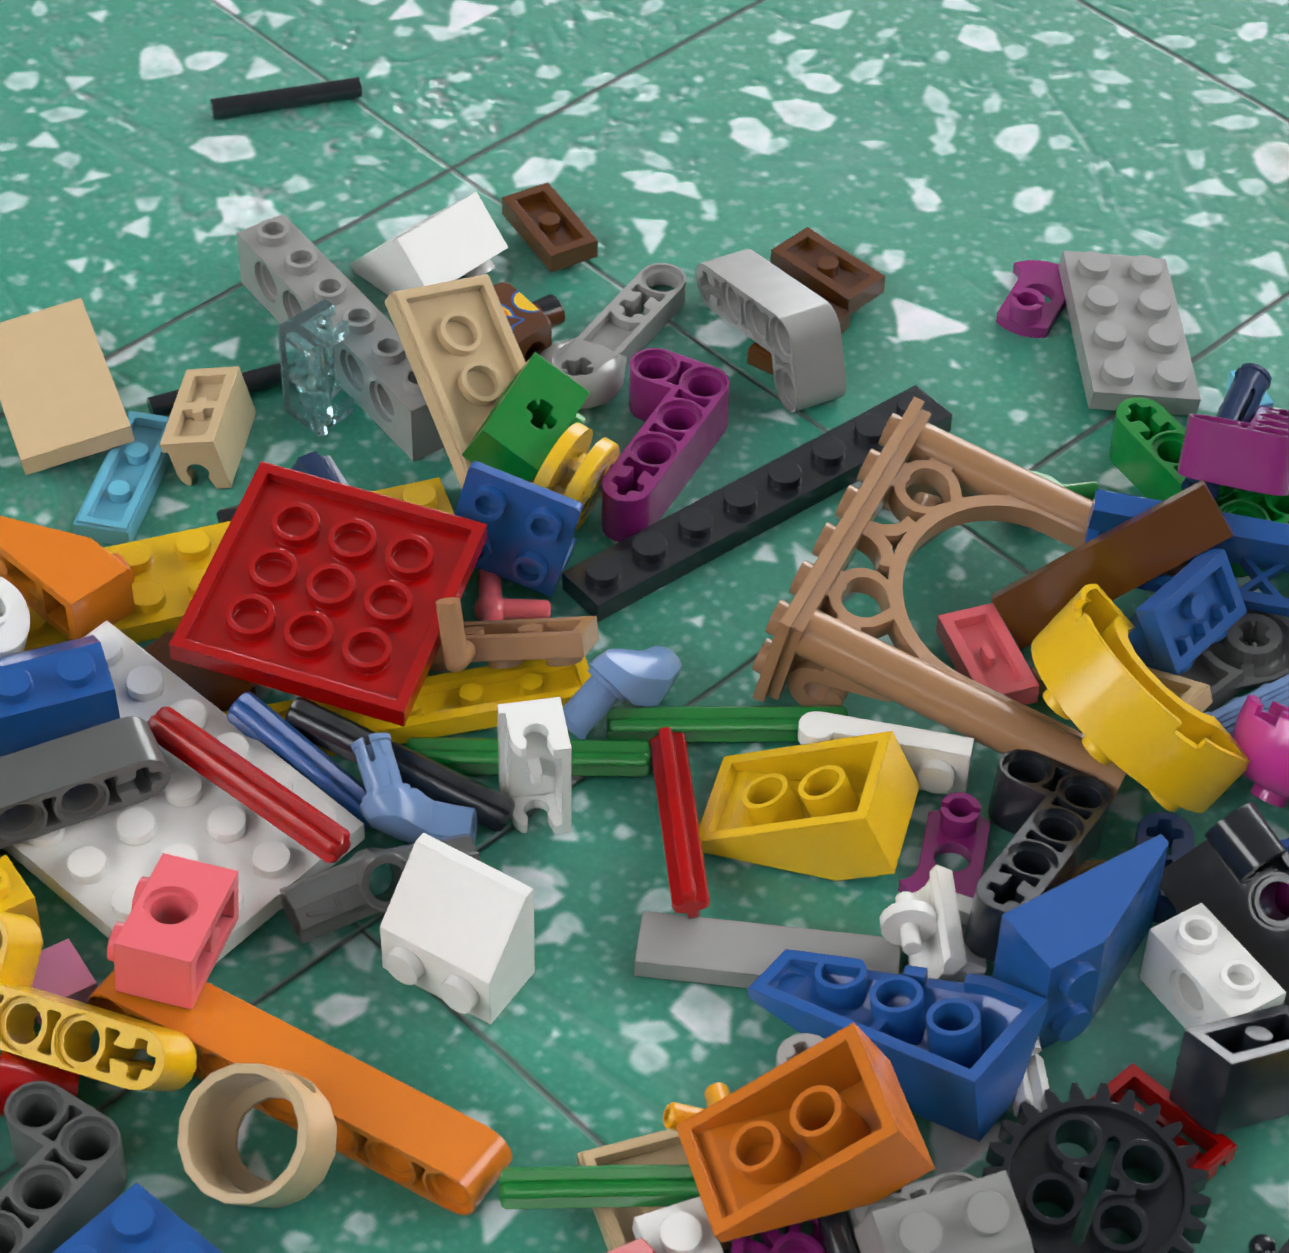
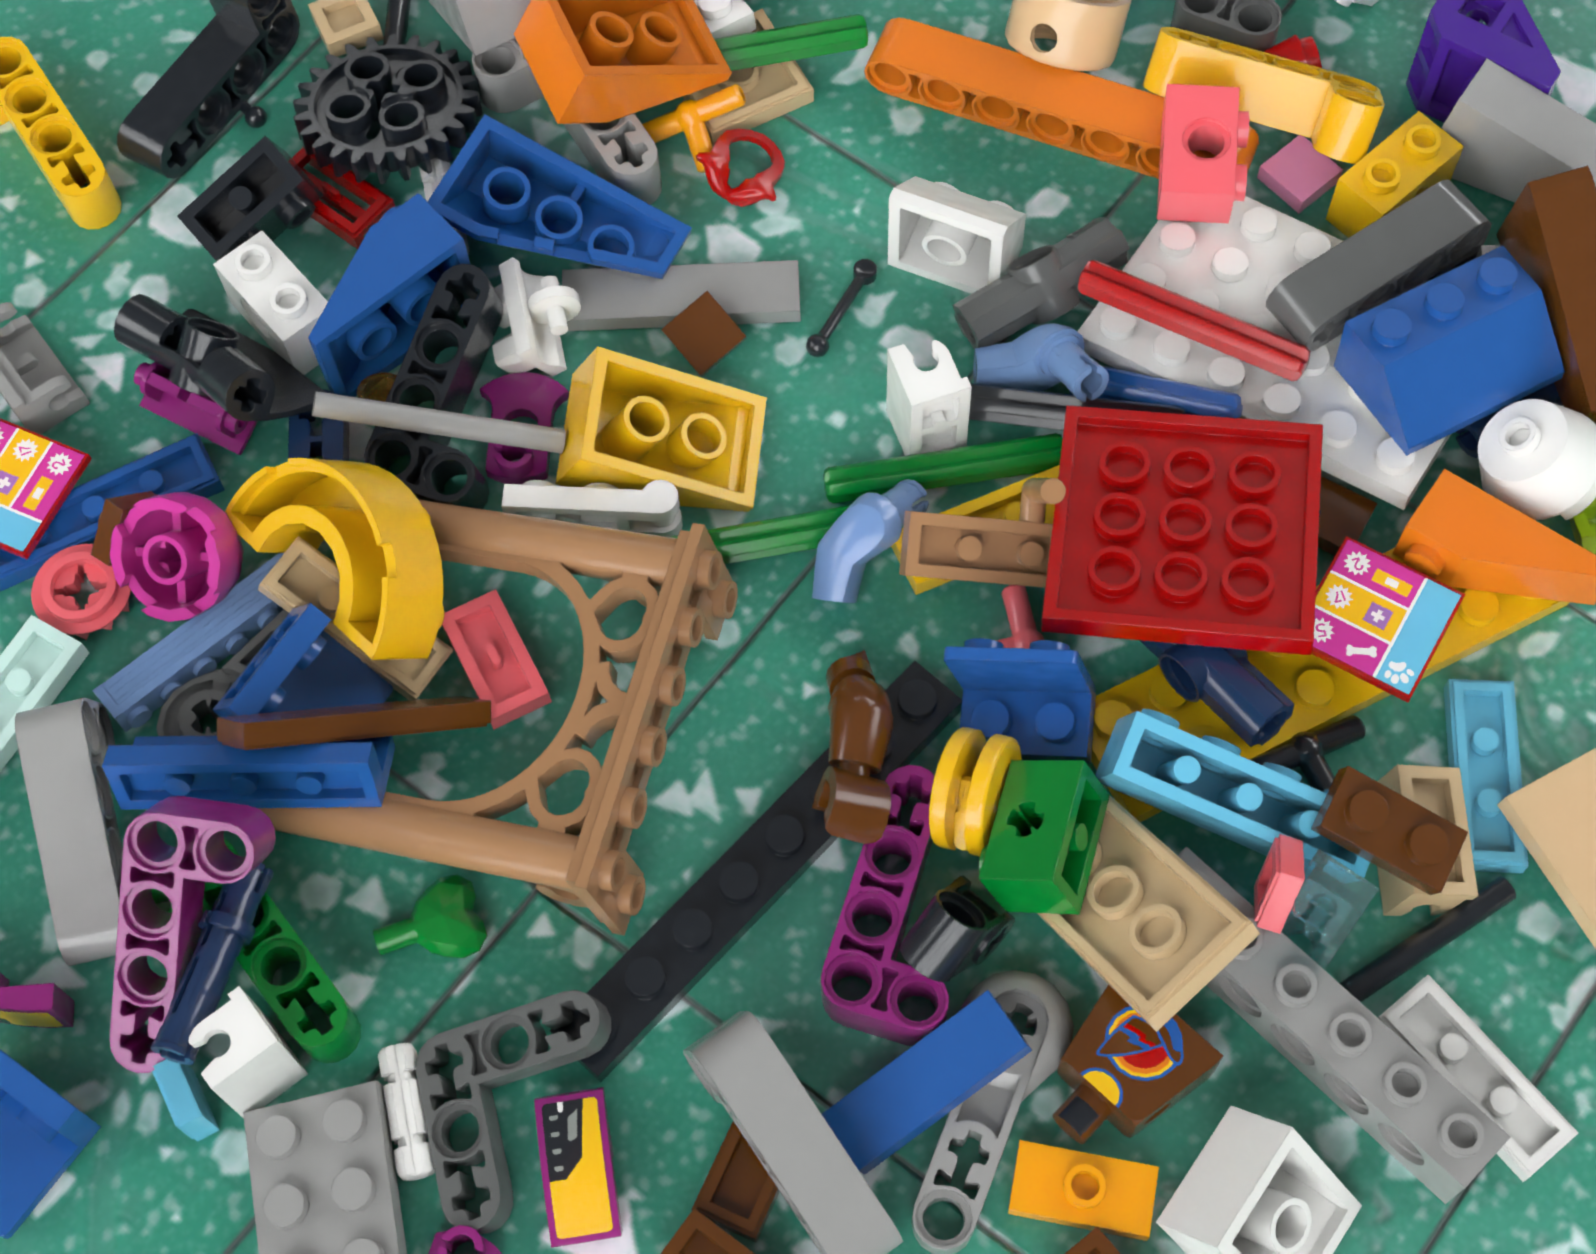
camera: 175 degrees right, 20 degrees up
red axle [650,727,710,919] -> none
none -> white hinge [188,986,308,1119]
none -> light grey bar [312,391,566,454]
none -> white axle [378,1043,435,1181]
none -> dark grey beam [416,990,612,1234]
none -> slope [534,1087,623,1248]
none -> reddish brown tile [661,291,747,377]
none -> red piece [696,129,785,207]
none -> black hinge [806,259,877,358]
none -> reddish brown piece [812,650,893,844]
none -> blue tile [822,990,1033,1175]
none -> black piece [900,875,1015,982]
none -> light orange plate [1007,1140,1159,1241]
none -> medium azure brick [1095,709,1370,886]
none -> coral tile [1254,834,1305,934]
none -> piece [1311,536,1466,703]
none -> reddish brown plate [1311,766,1468,895]
none -> white tile [1378,975,1578,1182]

